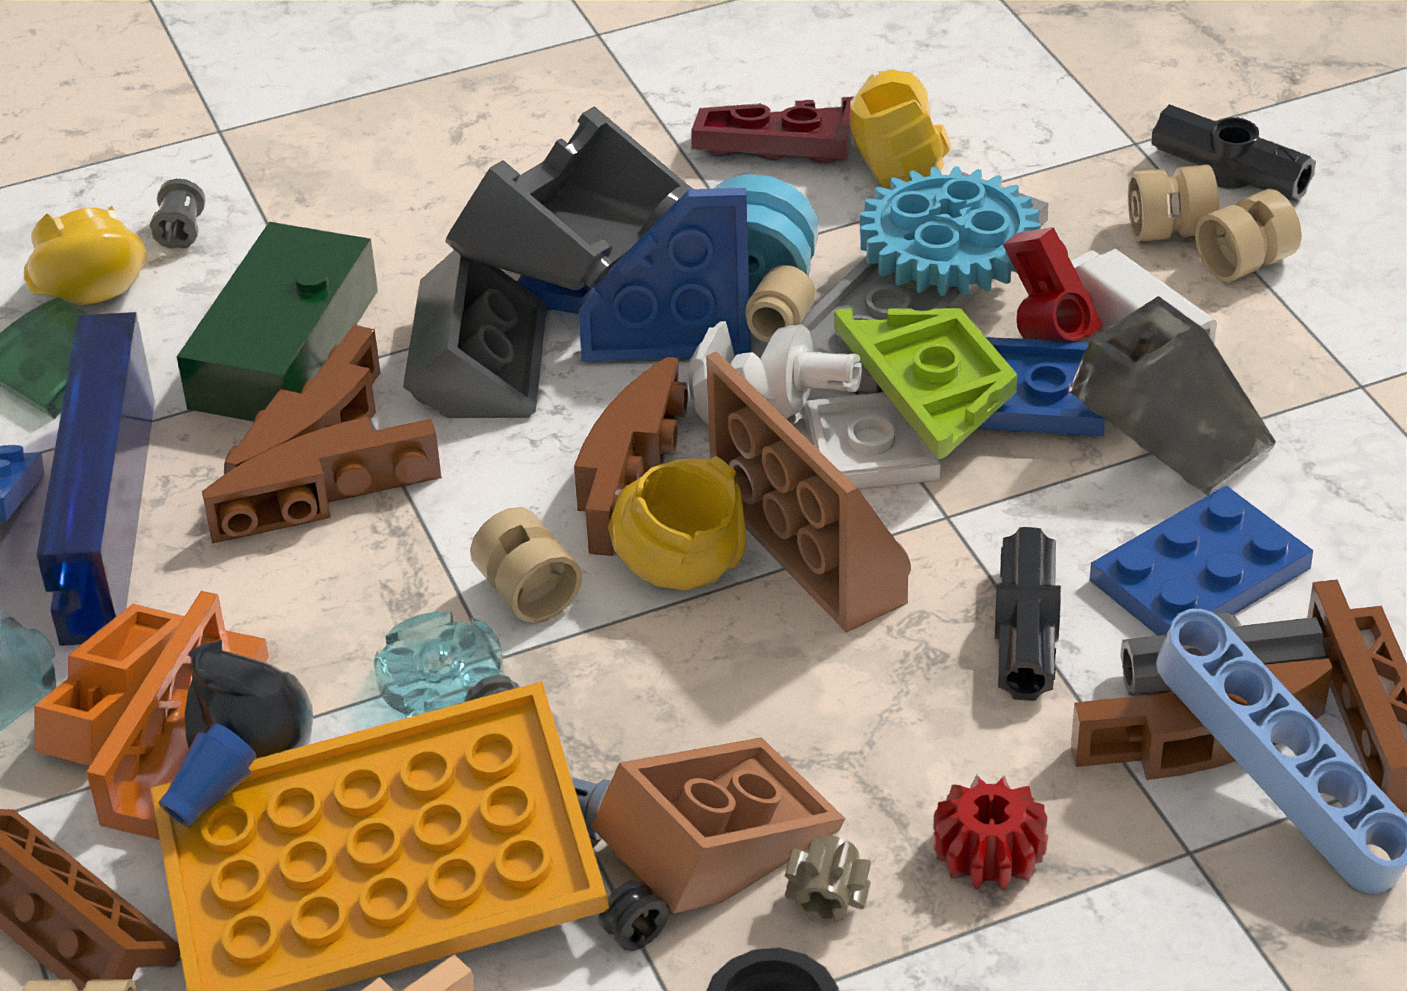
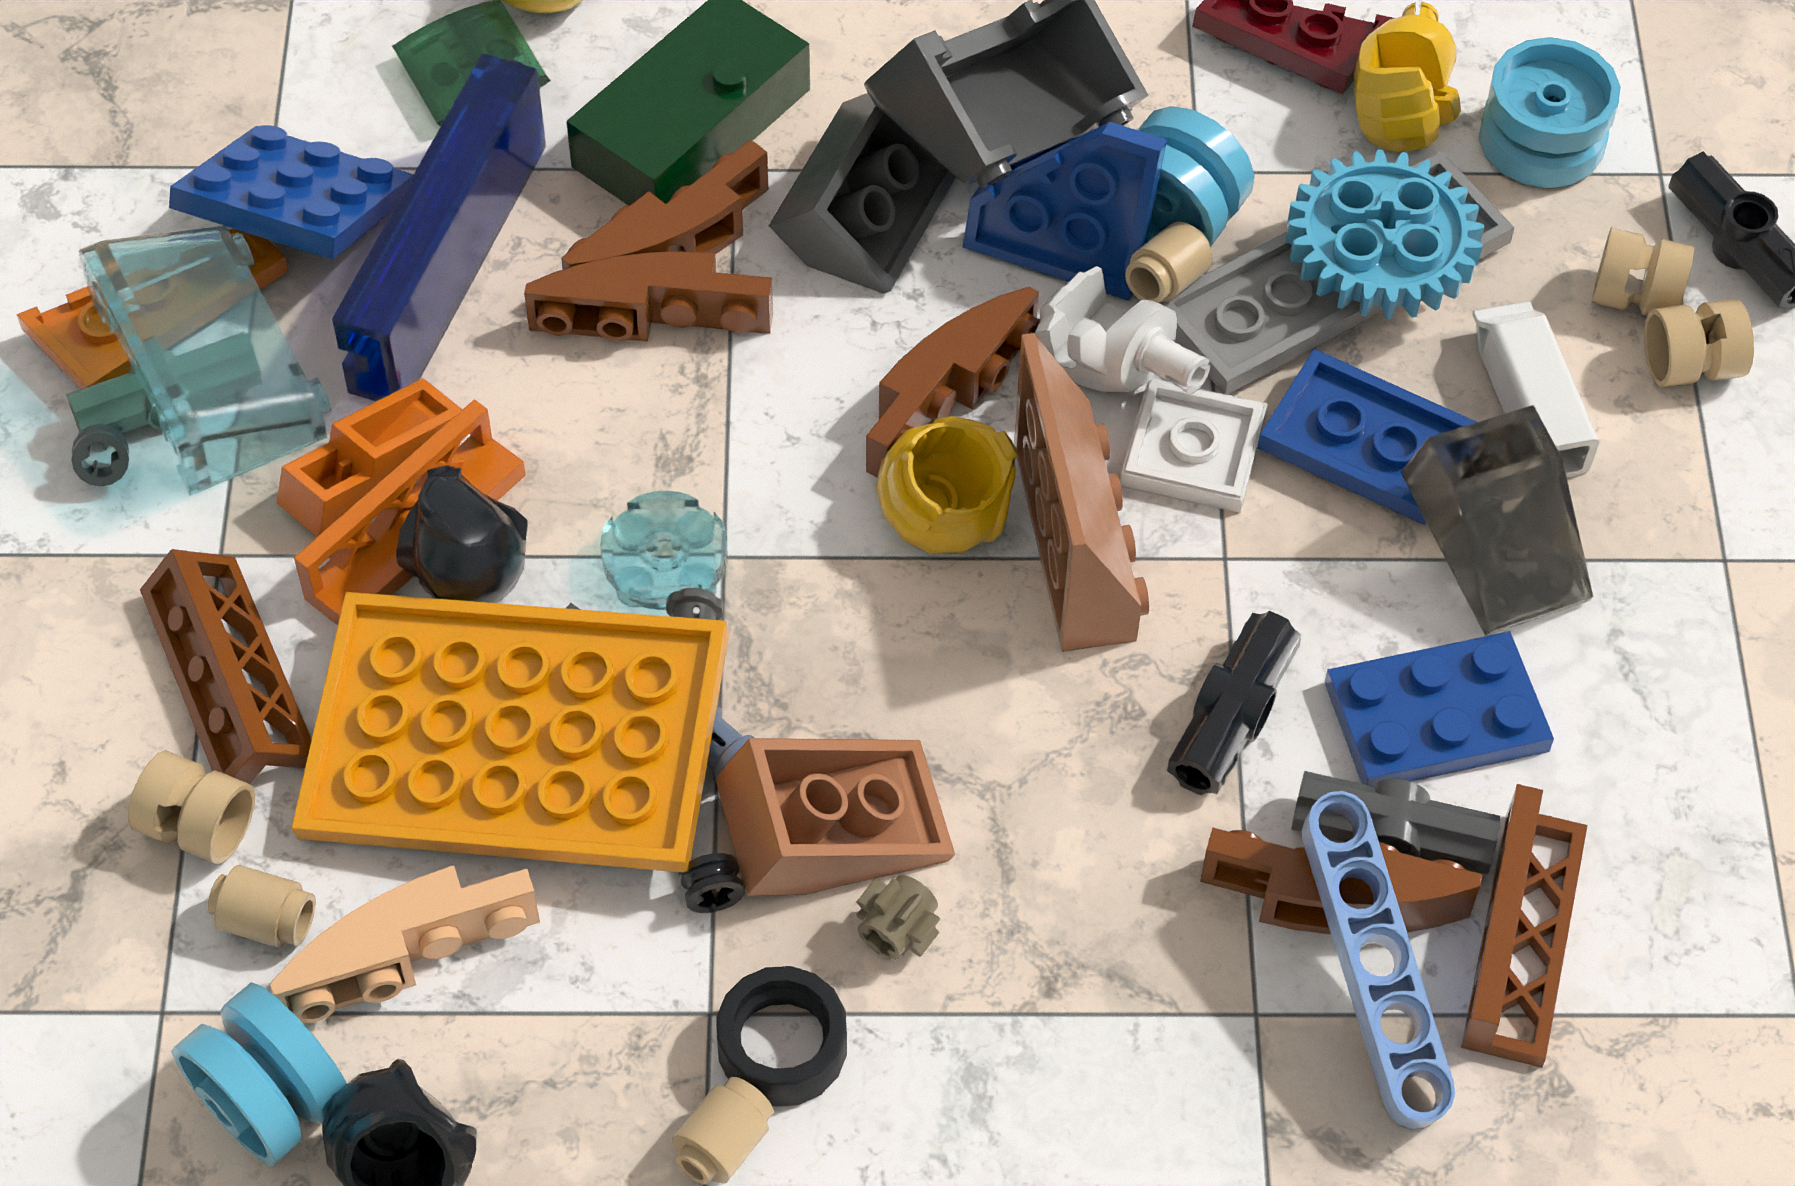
camera: 20 degrees right, 15 degrees up
blue cone [158,723,257,828] -> none
tan wheel [470,507,582,623] -> none
lime wing [834,308,1017,460] -> none
red gear [933,774,1048,891] -> none
red plate [1002,227,1103,342] -> none
none -> medium azure wheel [1479,37,1621,188]

